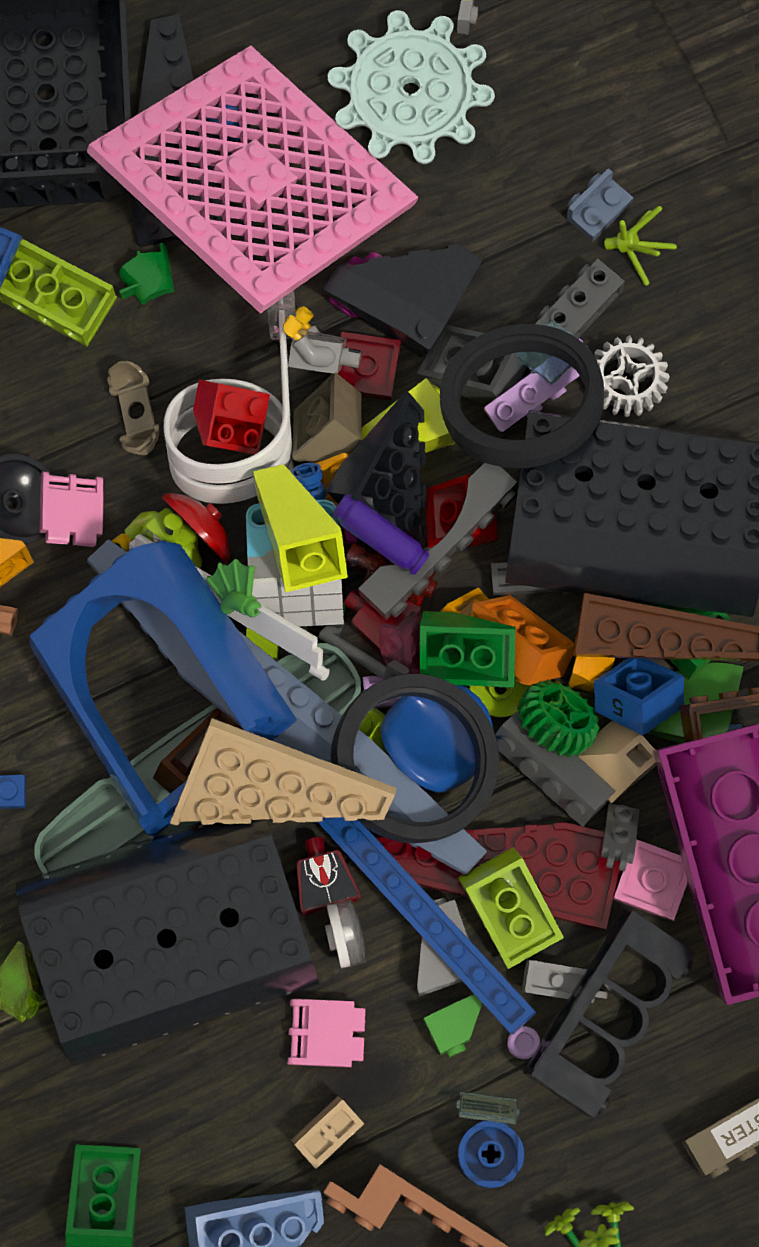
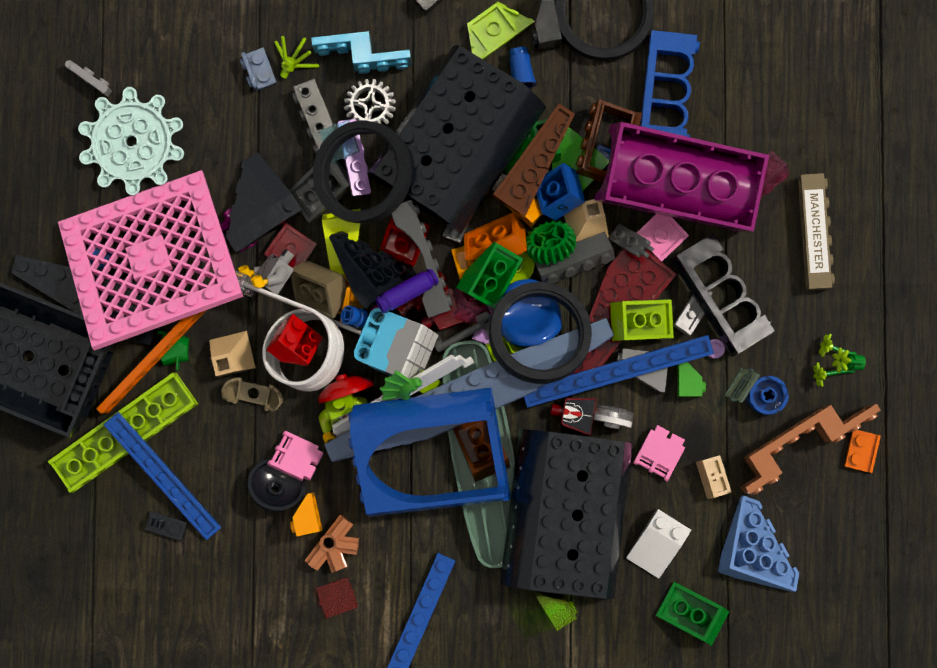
camera: 65 degrees left, 10 degrees up
tan wing [170,719,396,825] -> none
neon yellow slope [253,464,348,592] -> none
none -> orange tile [96,310,207,413]
none -> tan slope [209,331,256,377]
none -> medium azure bracket [311,31,411,74]
none -> white slope [626,509,691,578]

